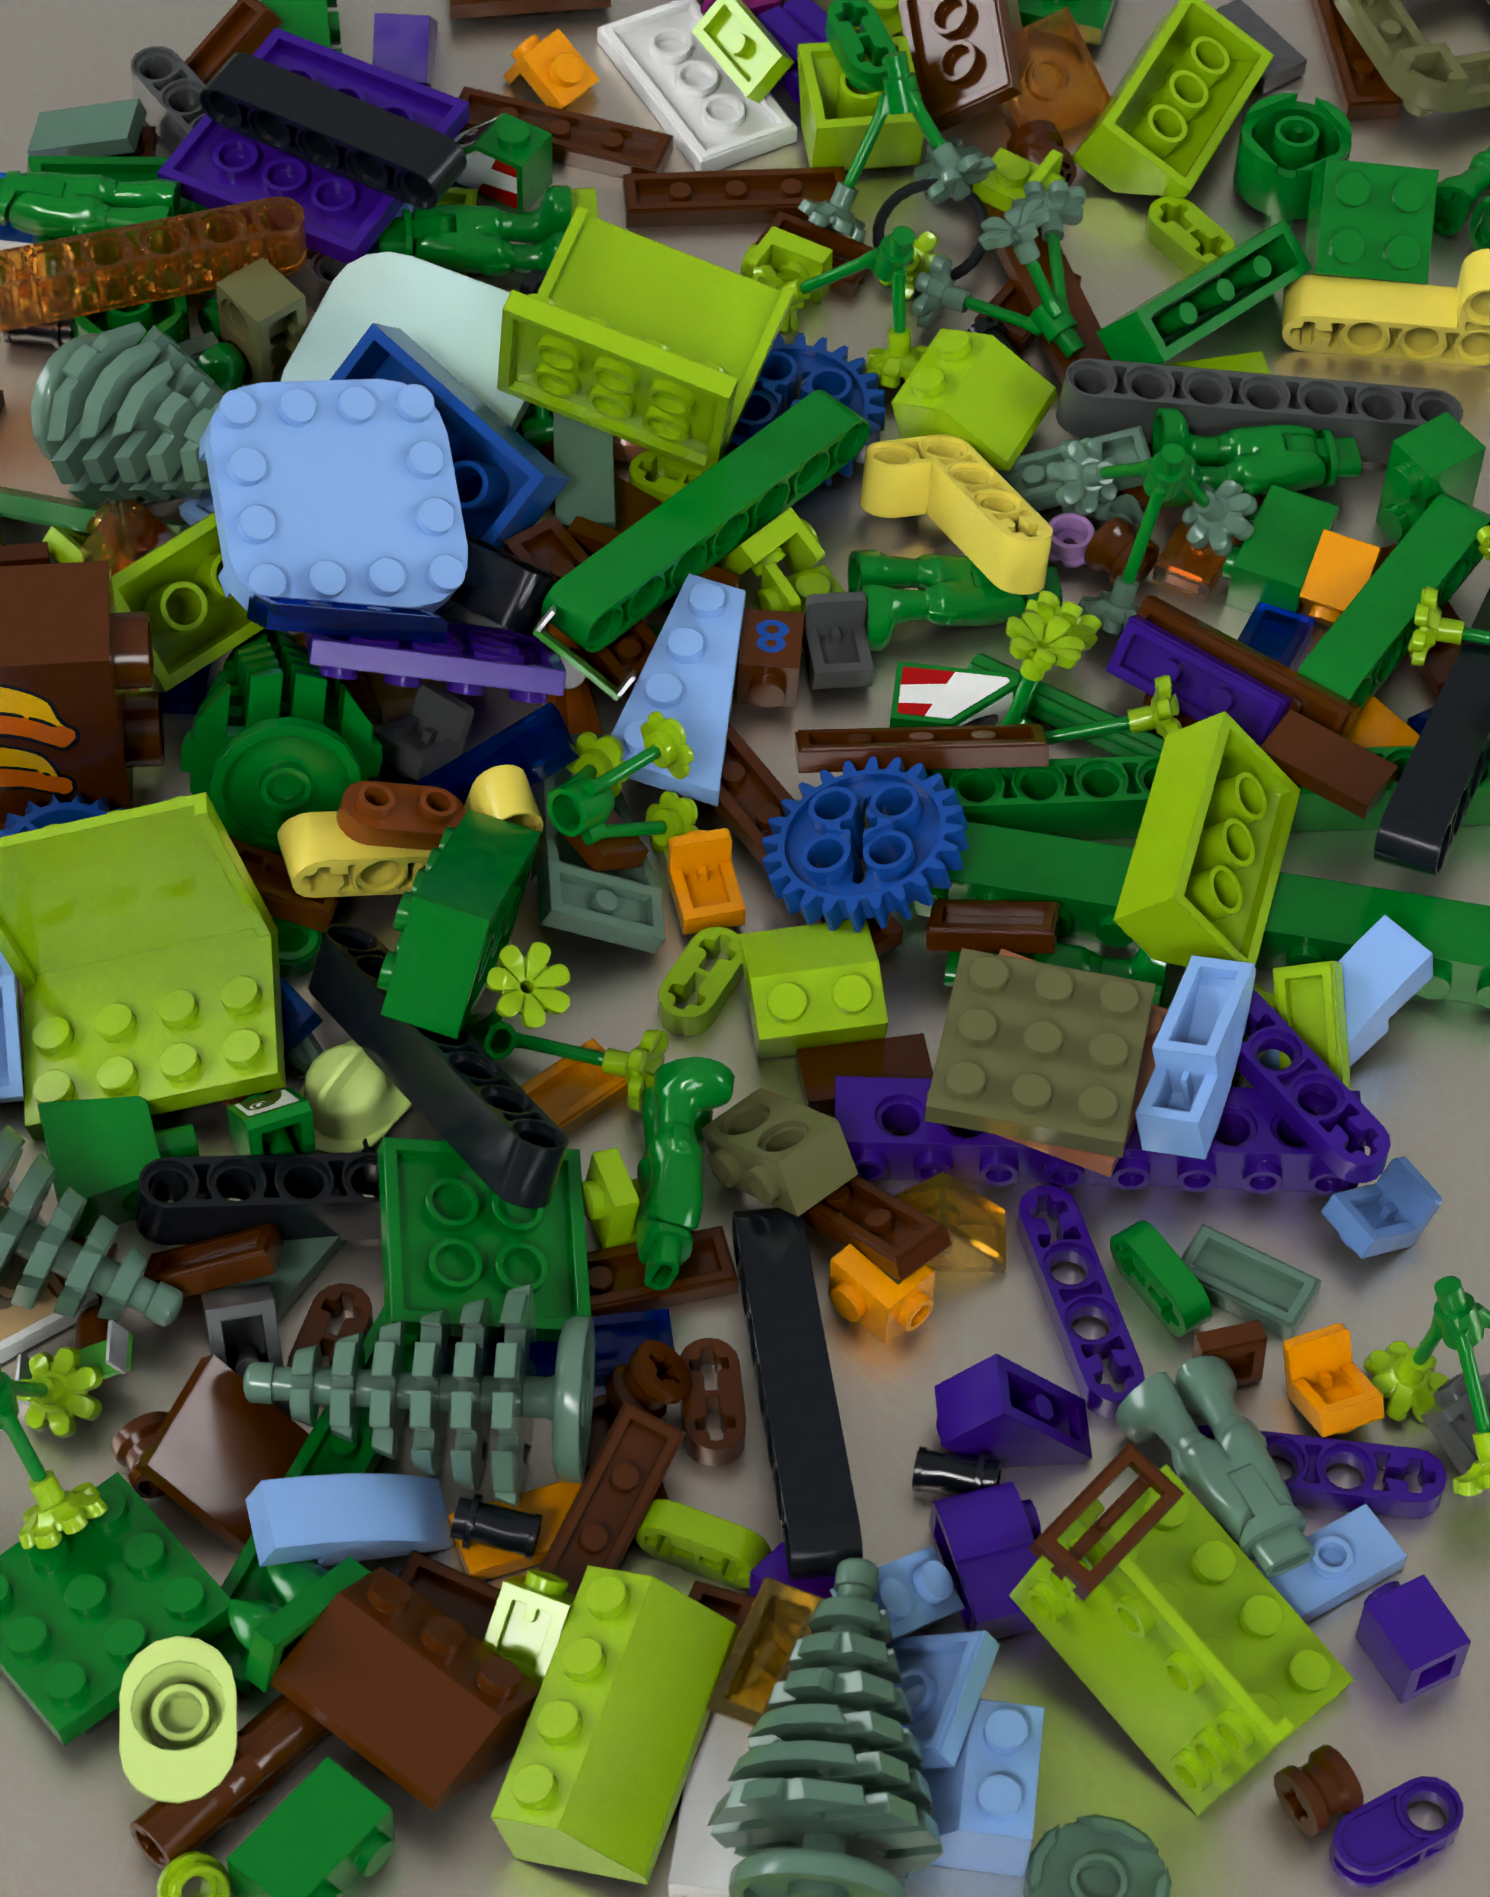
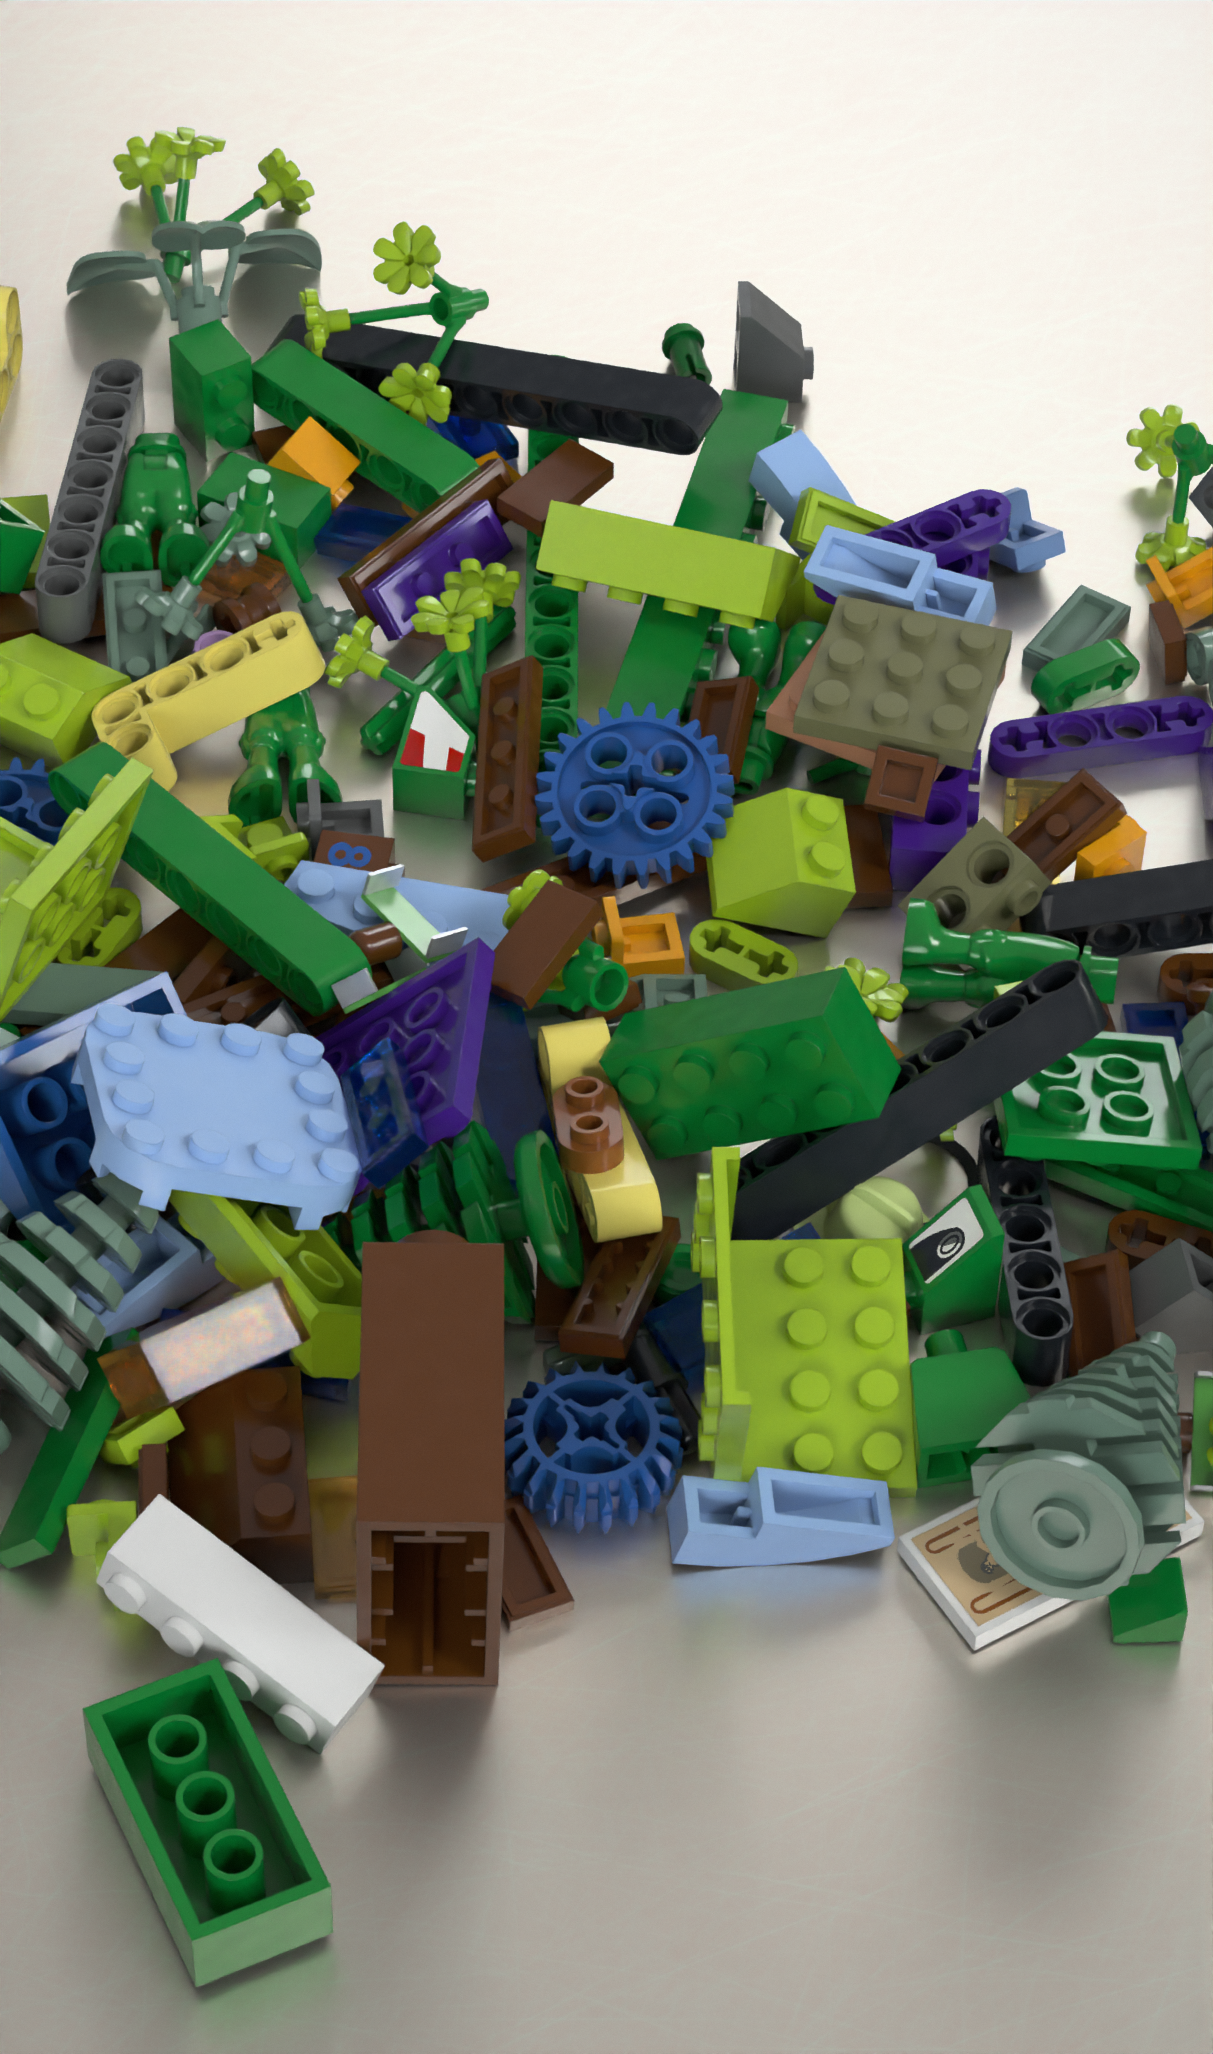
camera: 85 degrees left, 5 degrees down
none -> piece [348,864,468,966]
none -> reddish brown tile [490,880,604,1010]
none -> reddish brown plate [864,745,938,823]

